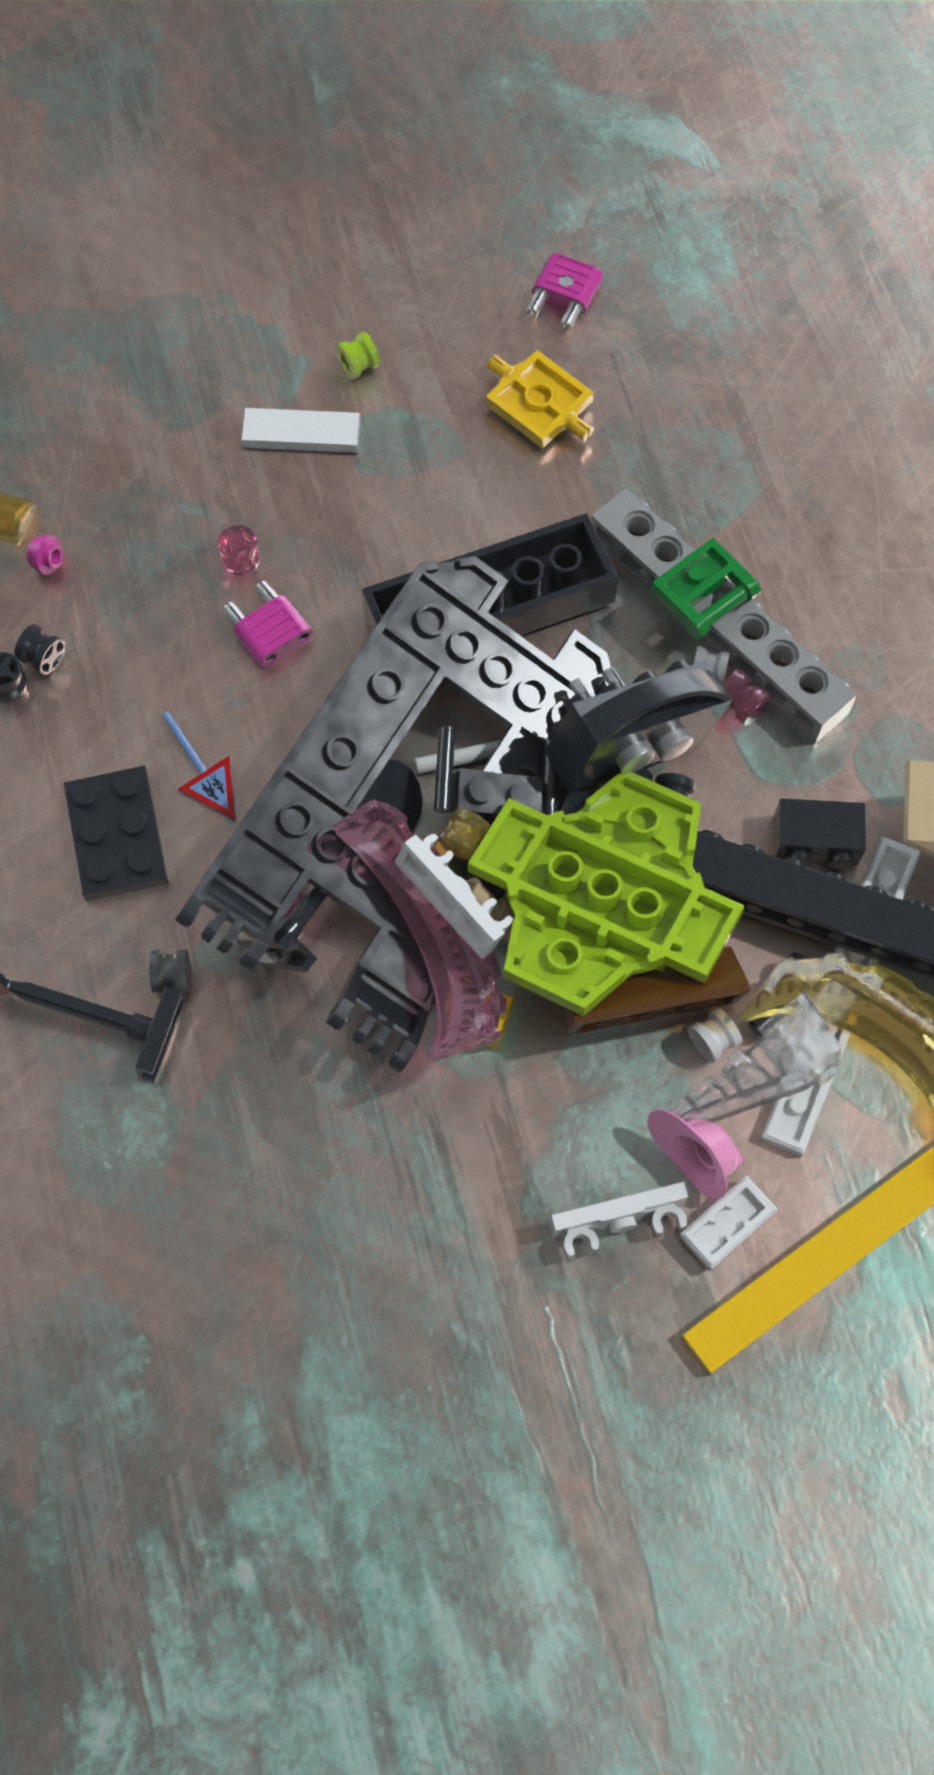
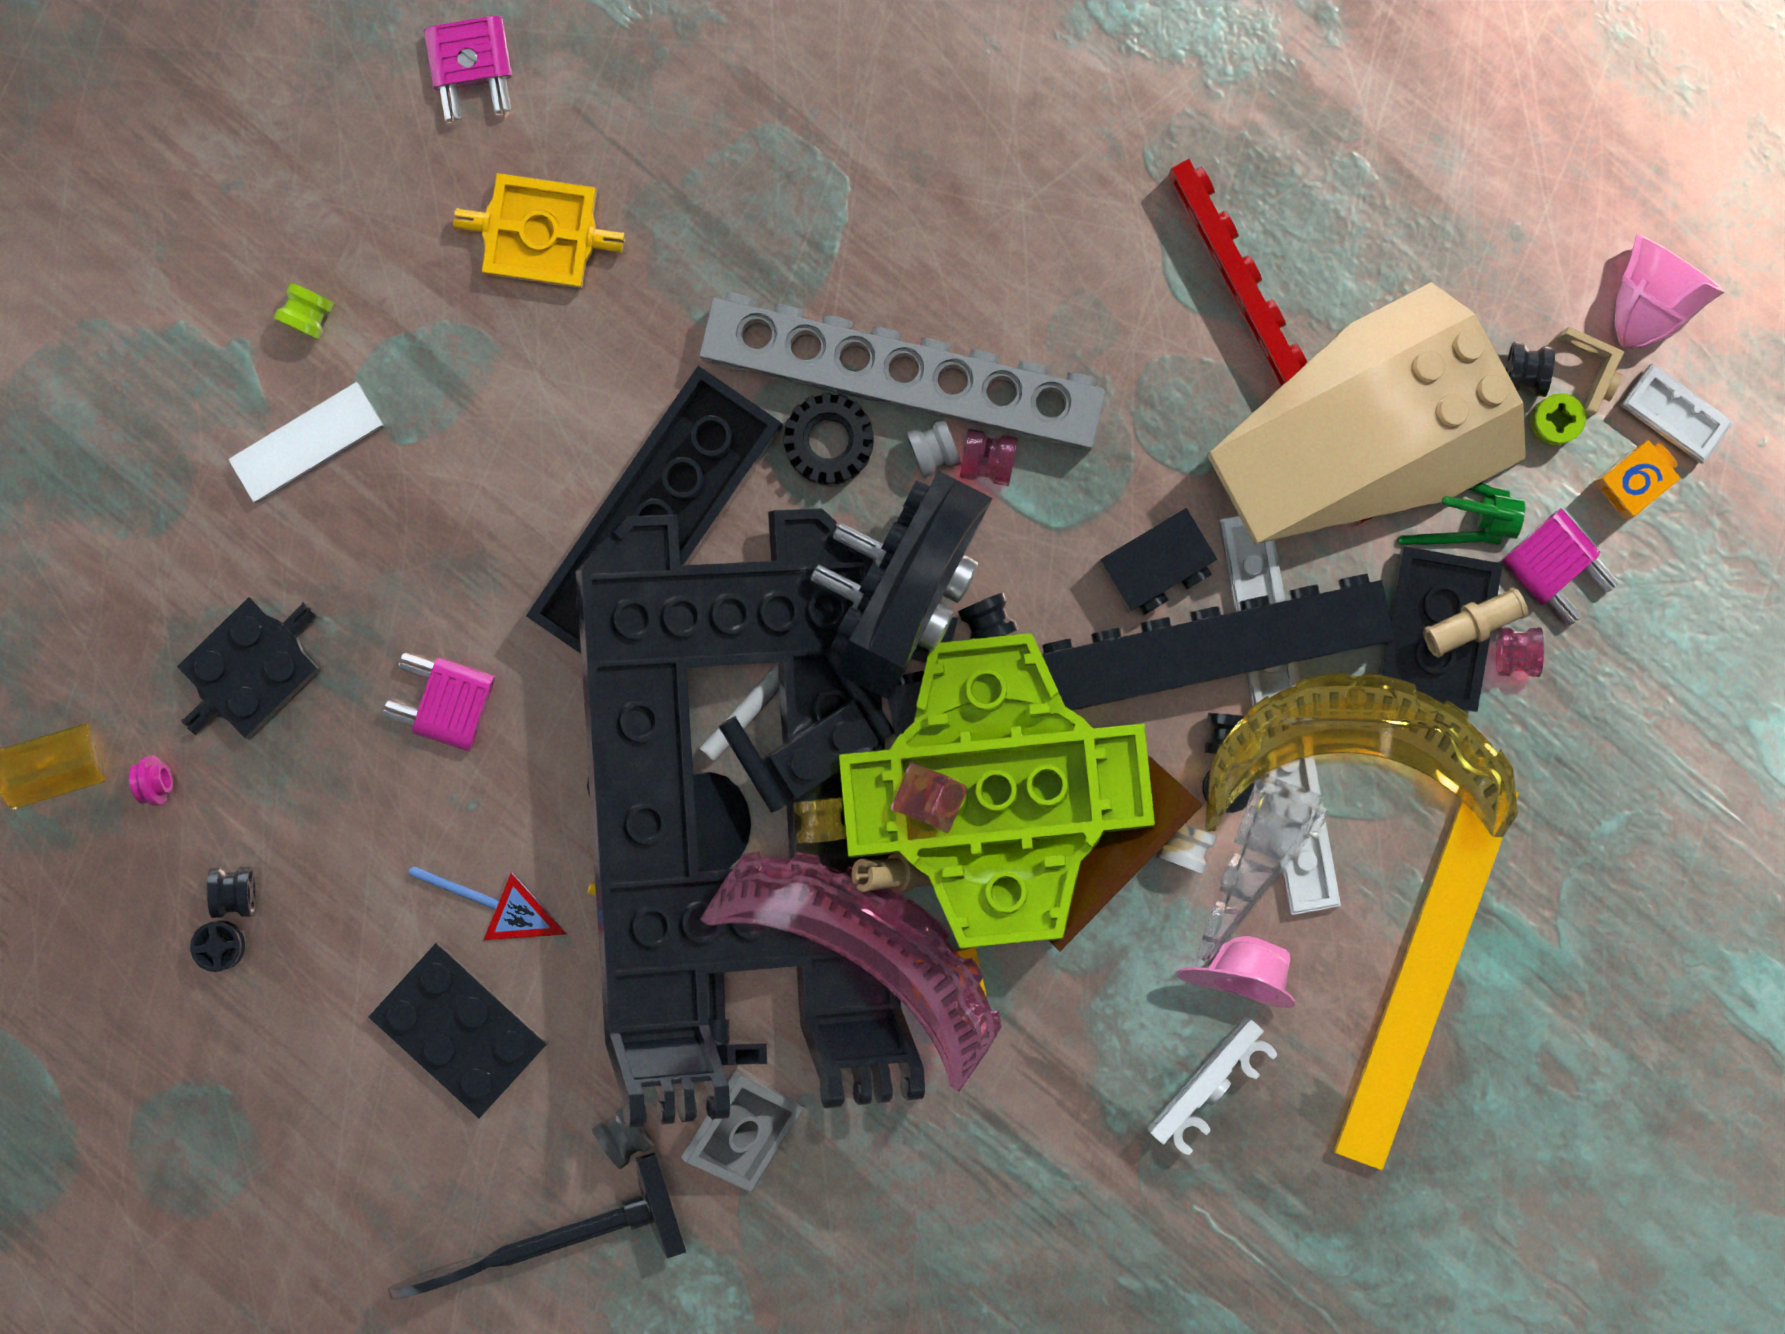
camera: 25 degrees left, 20 degrees up
clear pink wheel [218,525,261,576] -> none
white plate [394,834,513,959] -> none
green plate [651,537,761,640] -> none
white plate [679,1175,778,1271] -> none
none -> black plate [177,597,321,739]
none -> light grey slope [681,1065,804,1192]
none -> black tyre [783,392,874,485]
none -> slope [890,762,967,833]

